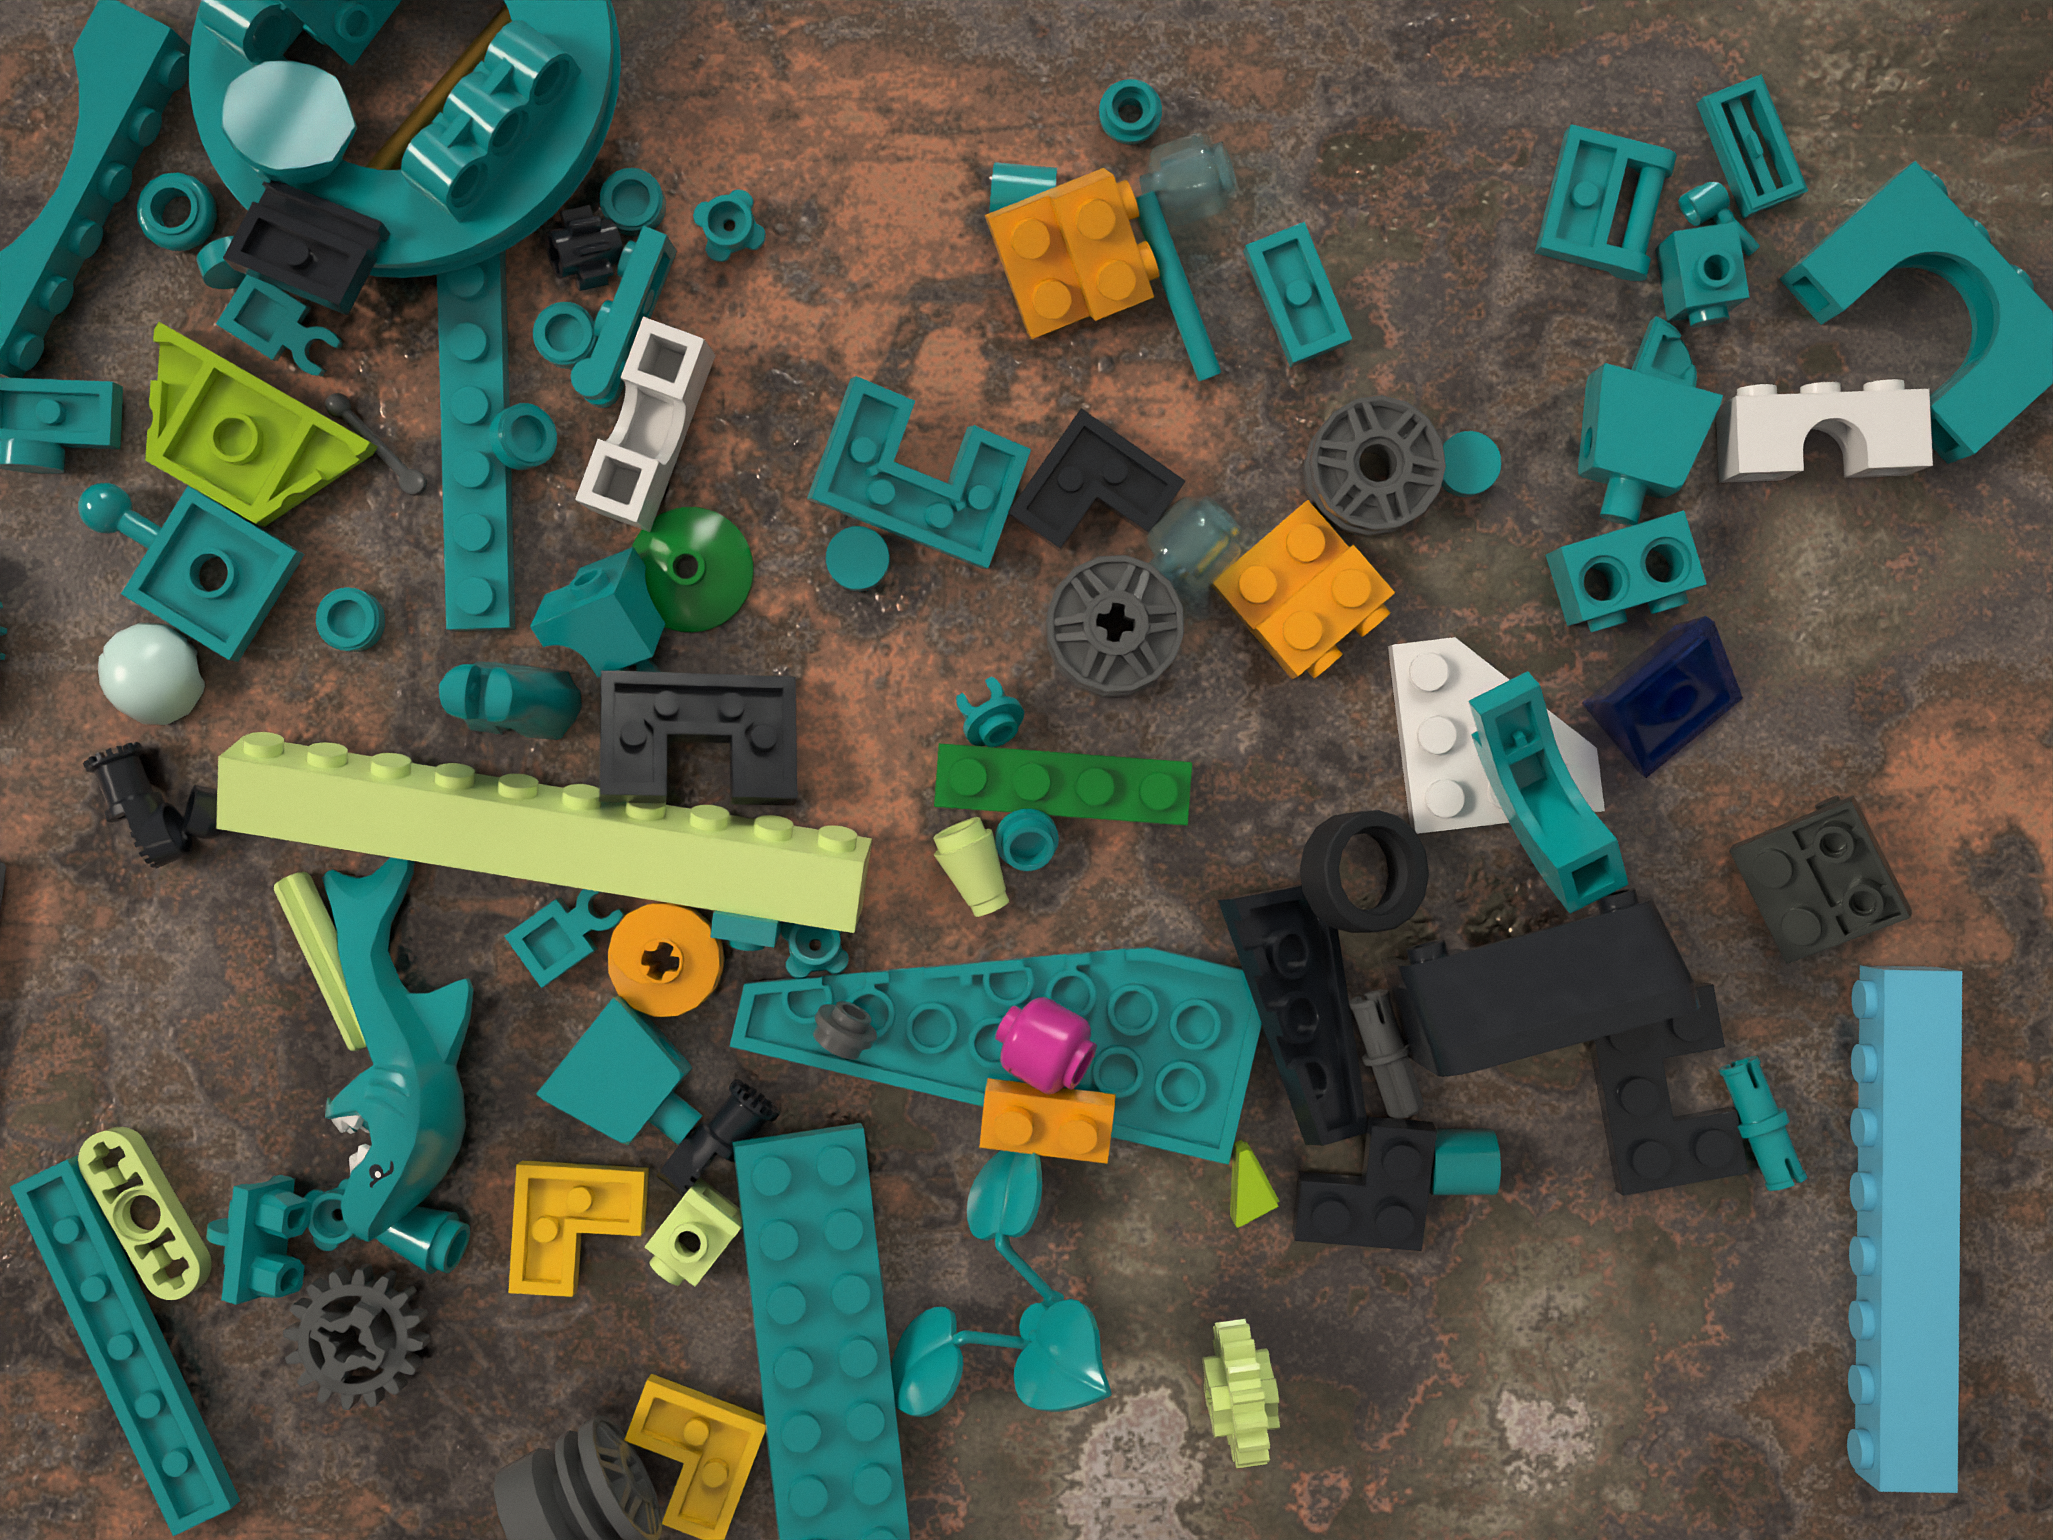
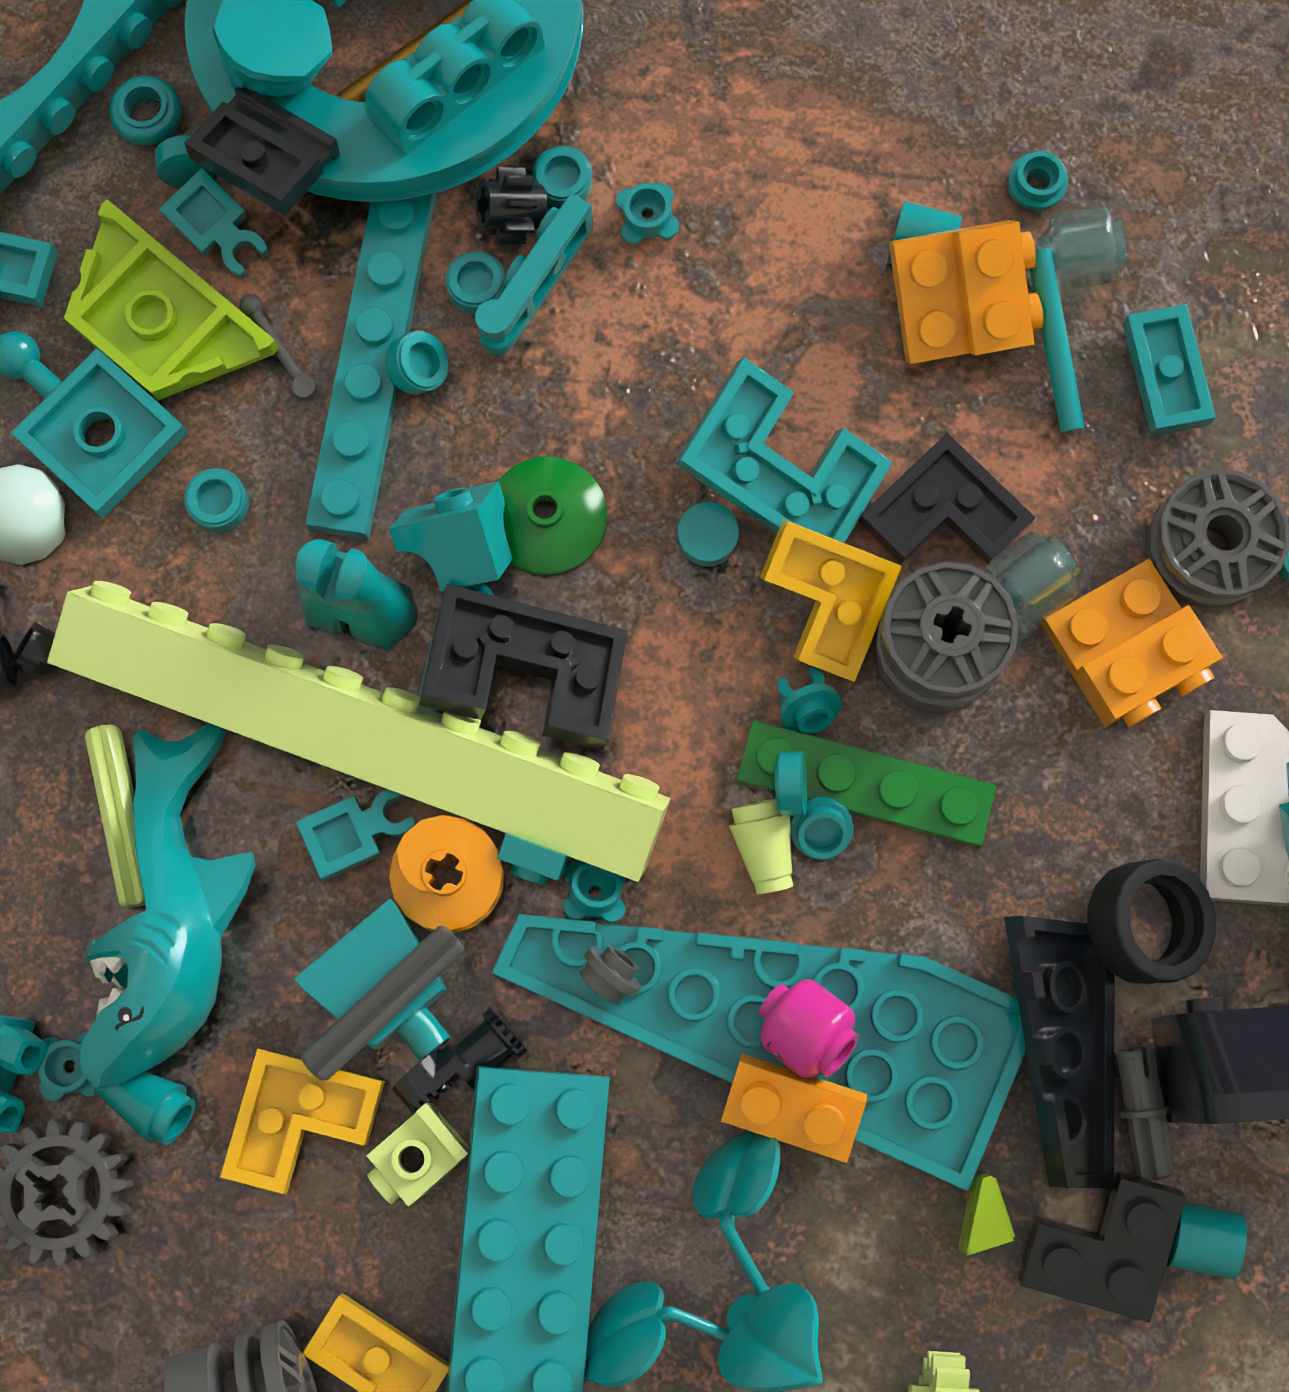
camera: 15 degrees right, 10 degrees down
white arch [575,317,715,532] -> none
none -> dark grey axle [301,925,465,1081]
none -> yellow plate [760,519,902,682]
none -> teal tile [775,751,807,816]

